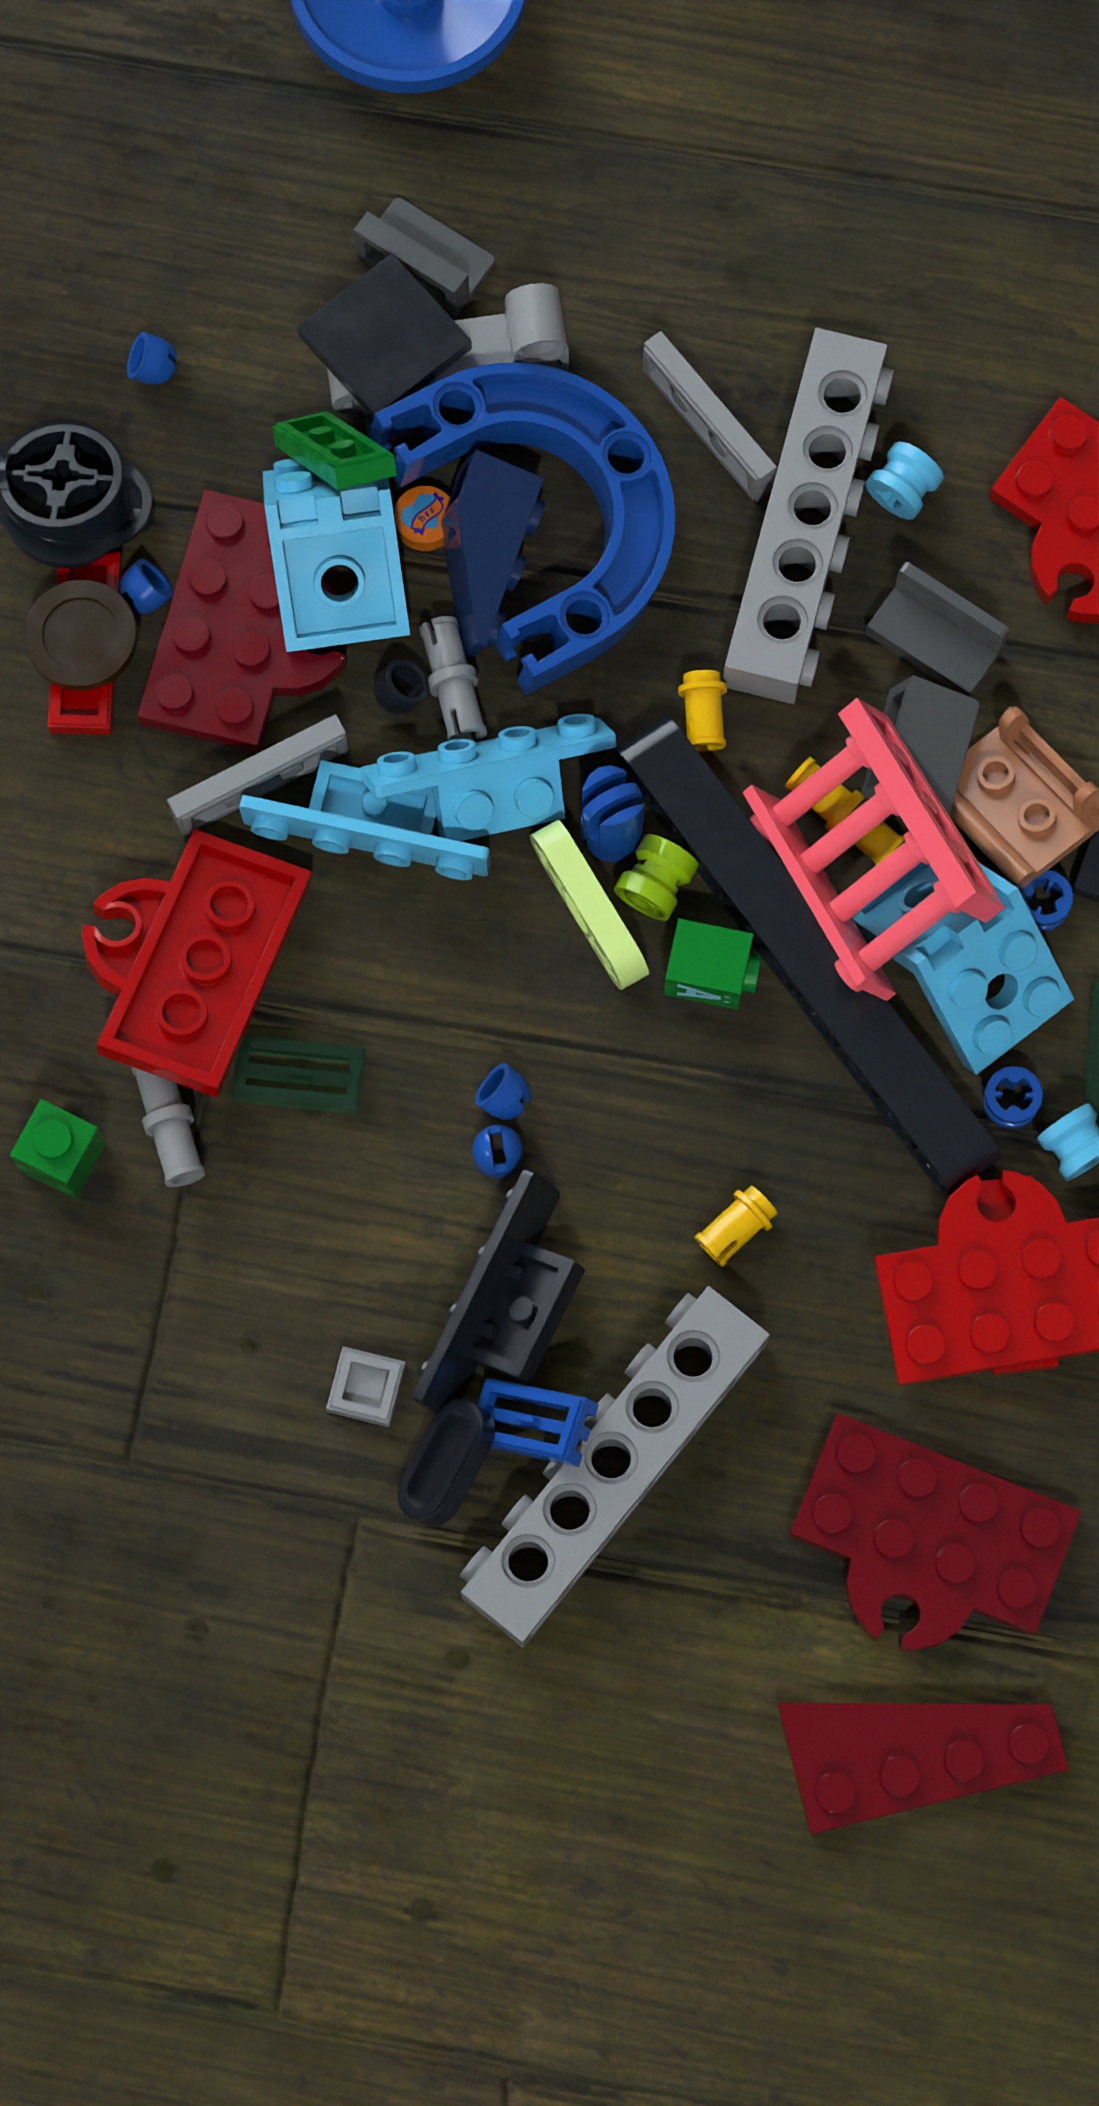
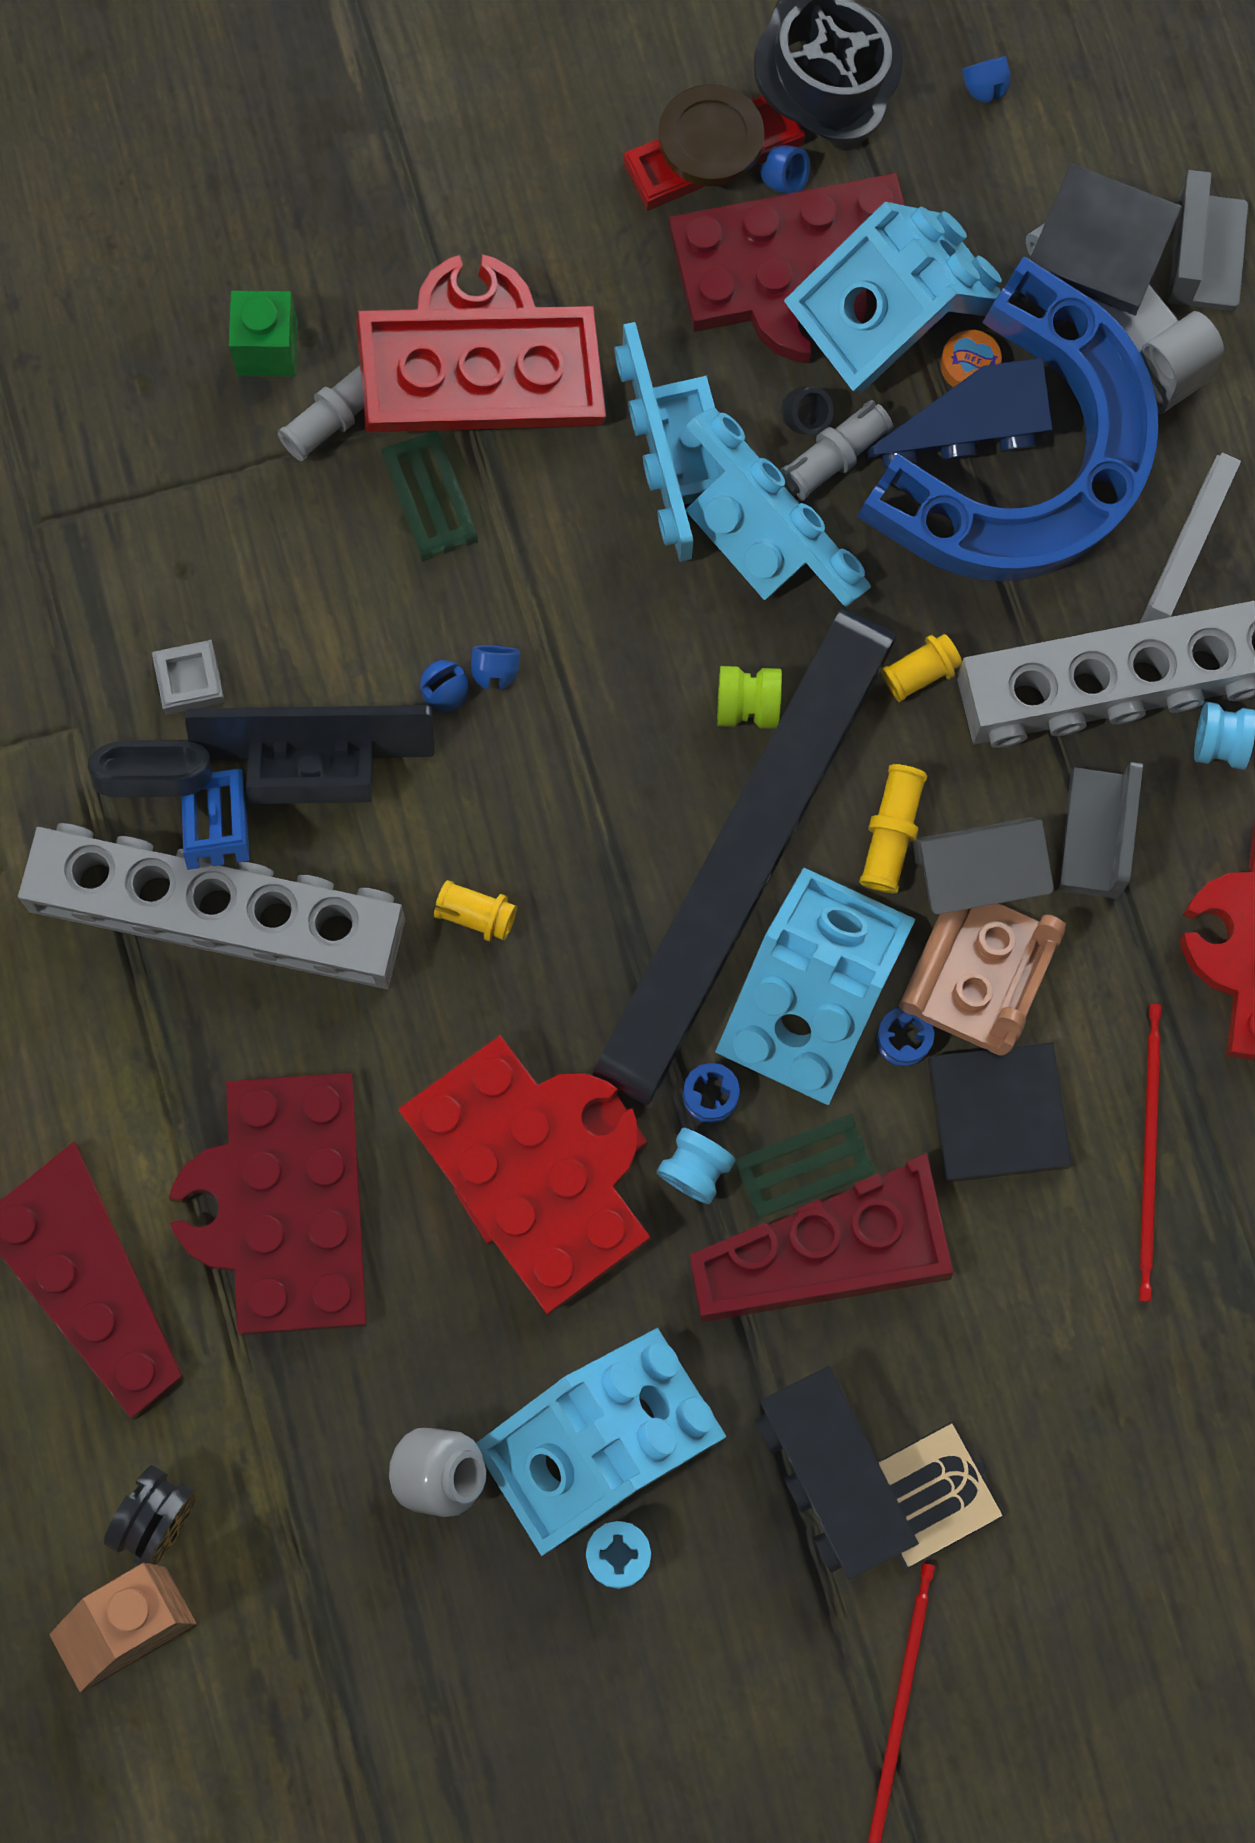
camera: 60 degrees right, 0 degrees up
light grey tile [167,714,348,835] -> none
green tile [272,411,397,490] -> none
yellowish green beam [530,820,649,990] -> none
blue arm [581,765,644,862] -> none
green brick [664,918,762,1010] -> none
coral fence [742,698,1006,1001] -> none

